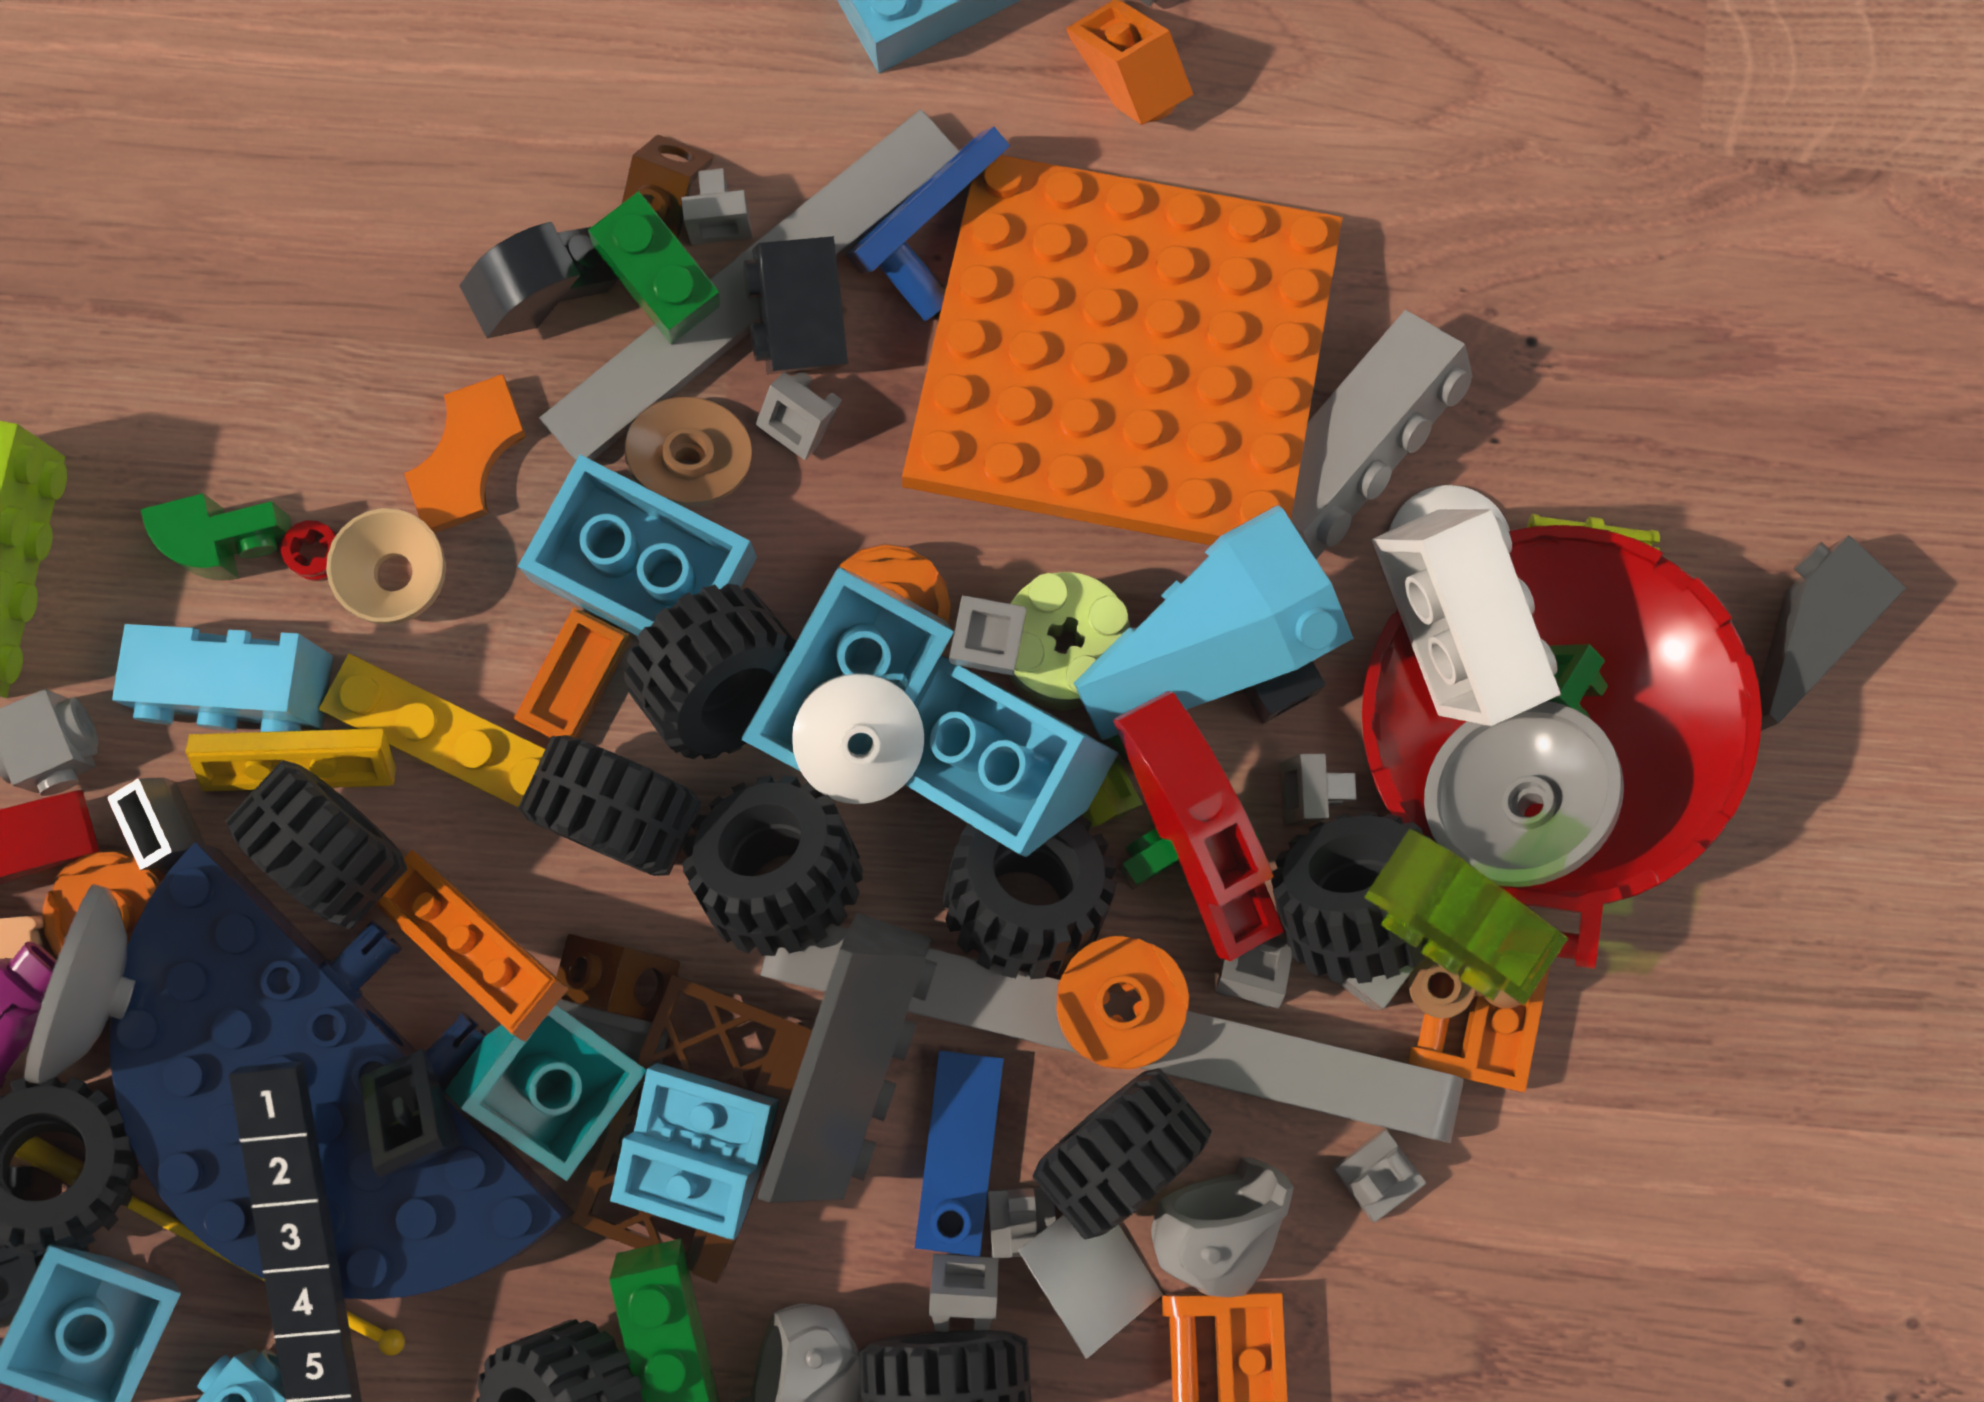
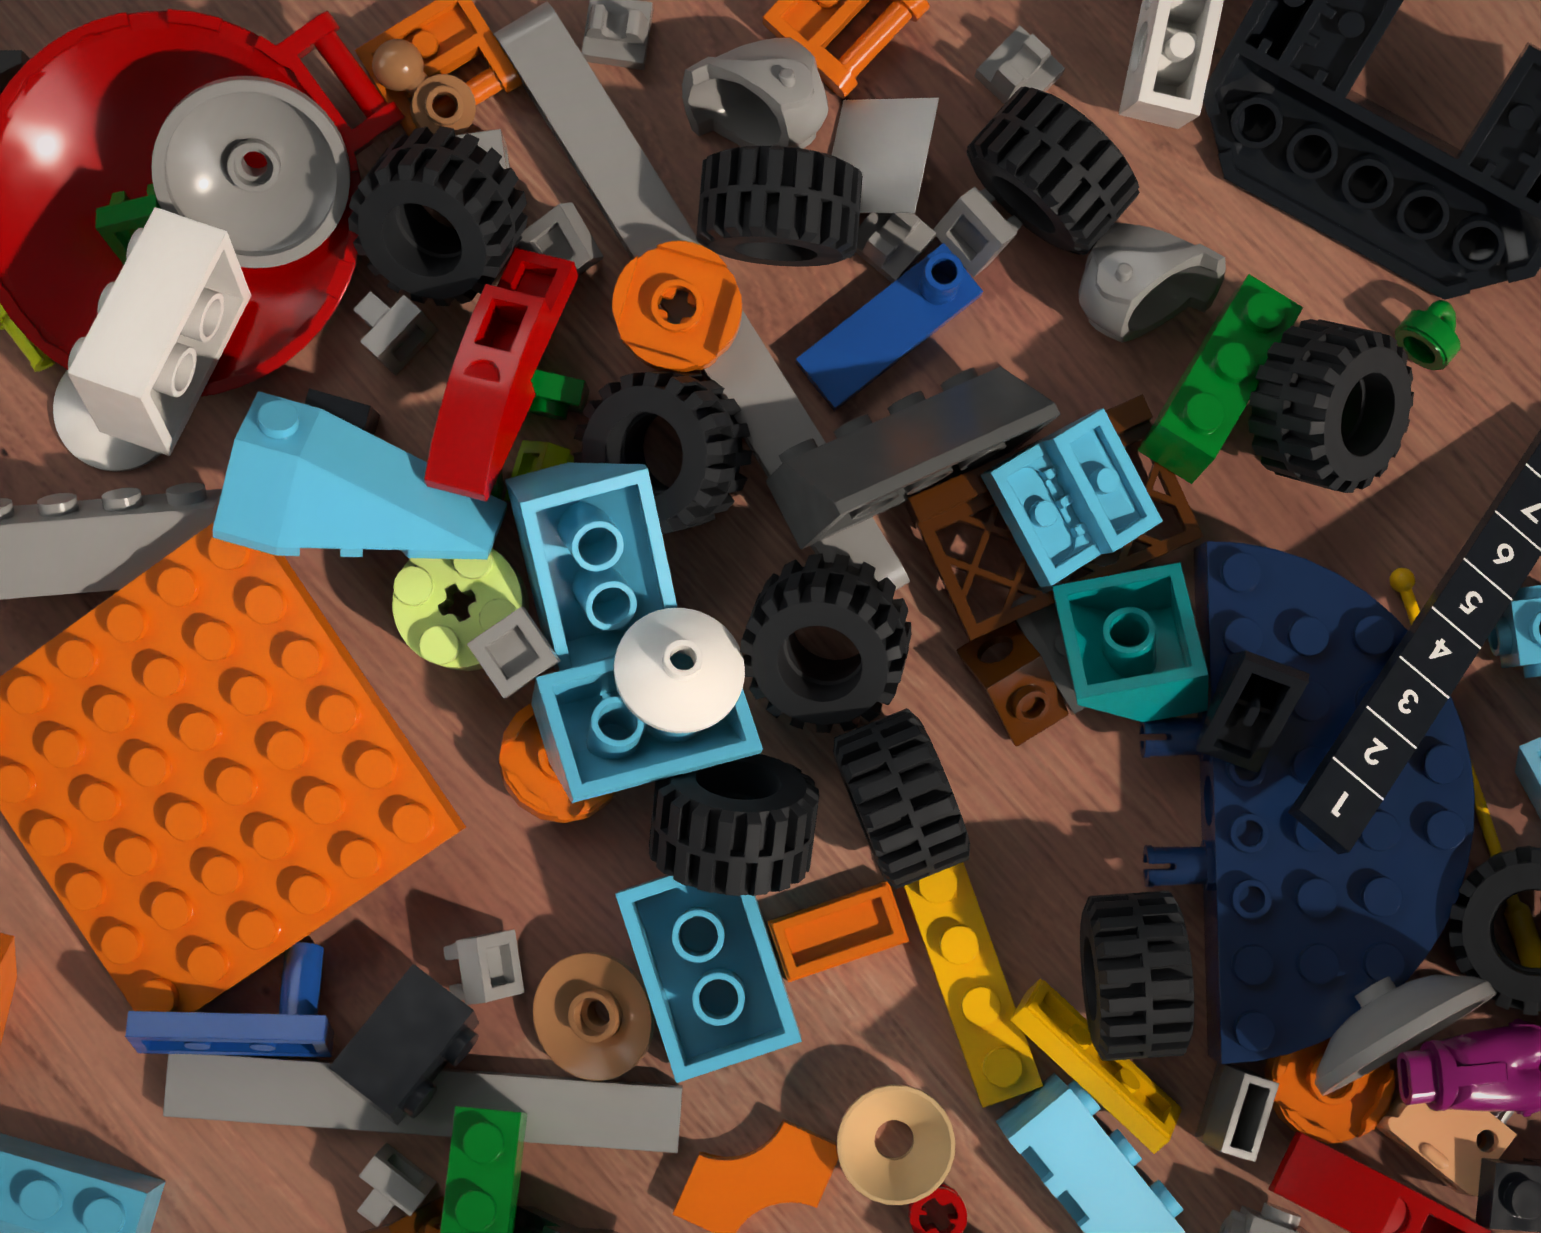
camera: 135 degrees left, 5 degrees up
orange tile [375,849,569,1042] -> none
clear neon green brick [1364,829,1568,1005] -> none

